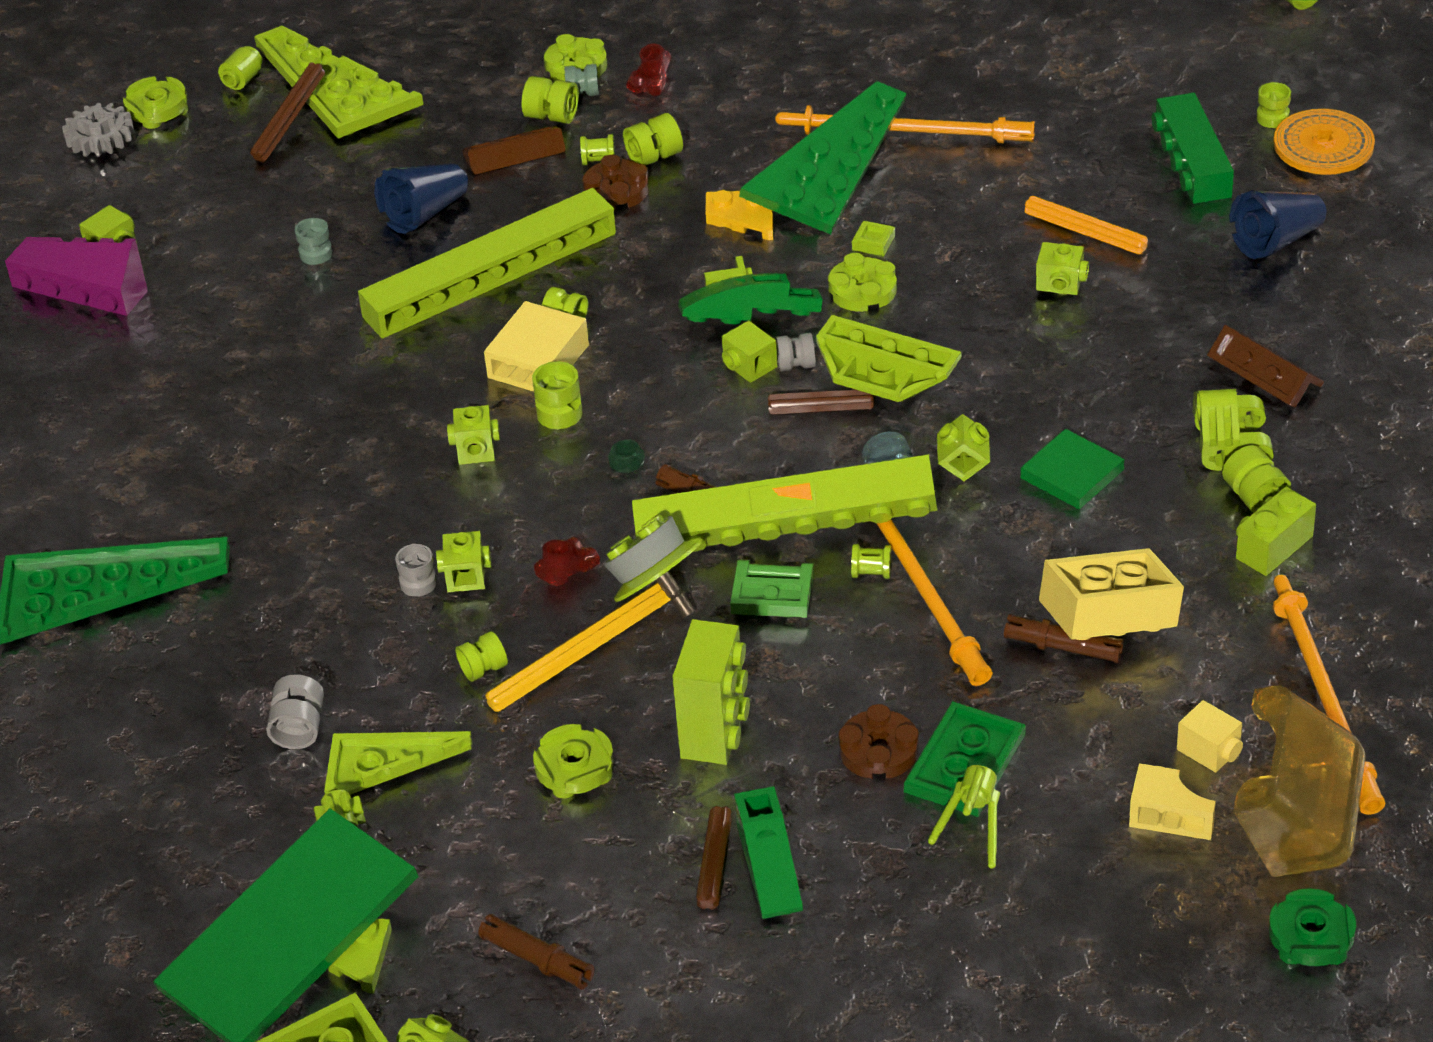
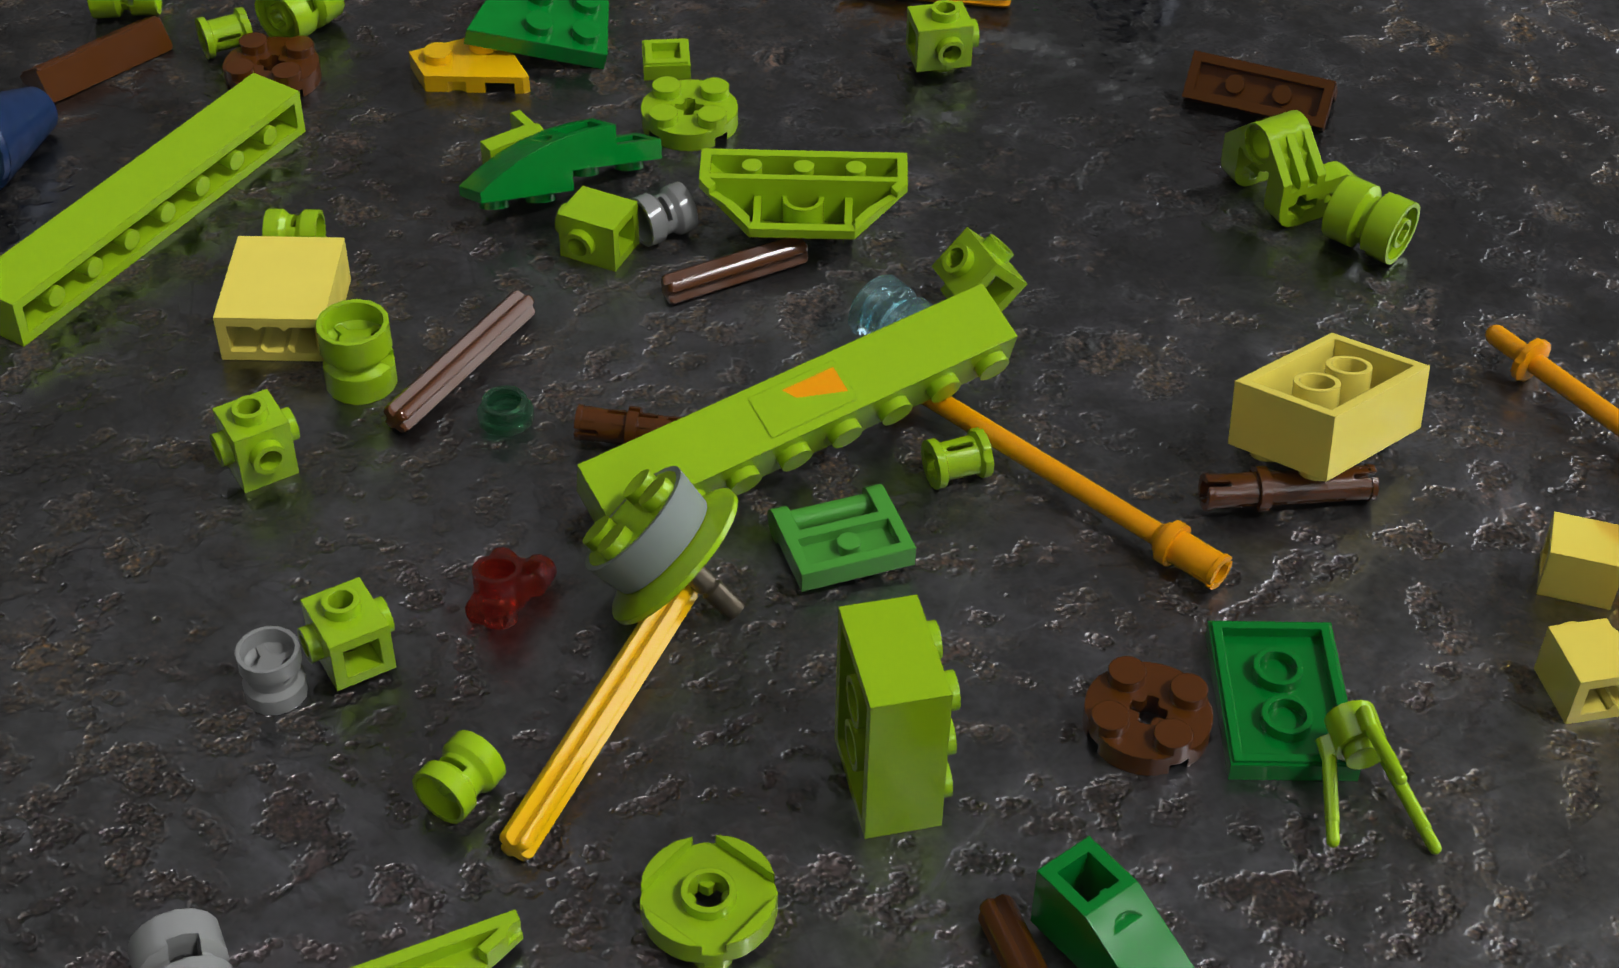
camera: 30 degrees left, 0 degrees up
green tile [1020,429,1125,510] -> none
lime brick [1236,487,1316,576] -> none
none -> axle [383,290,535,433]

